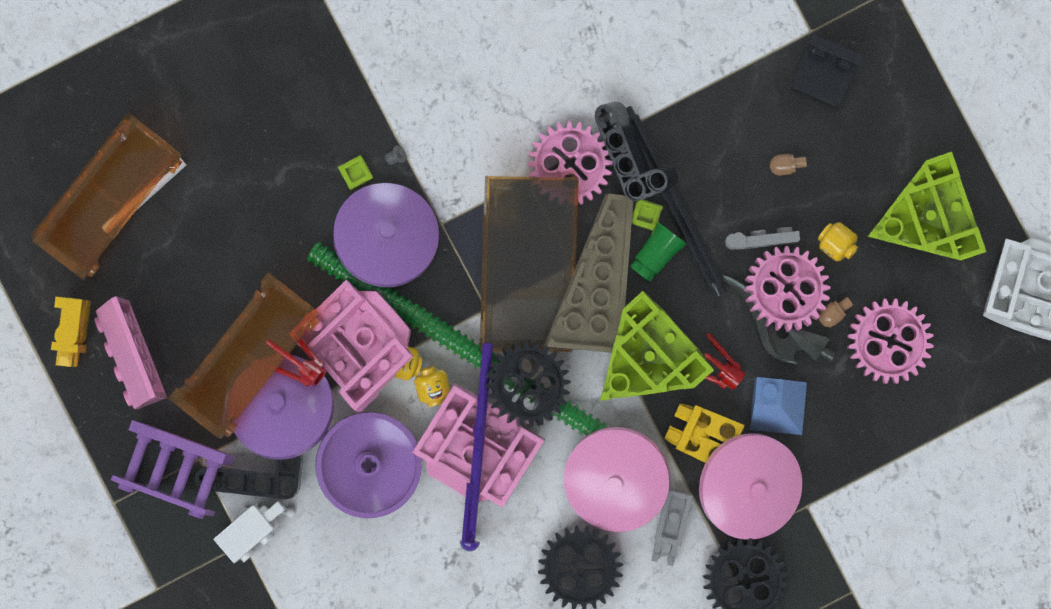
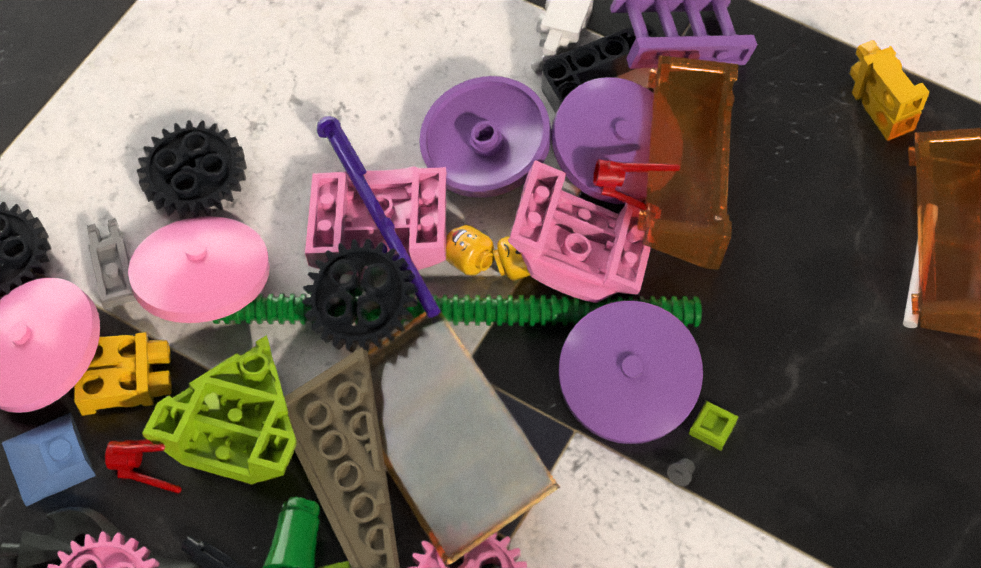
camera: 150 degrees right, 25 degrees down
bright pink slope [94,296,167,409] -> none

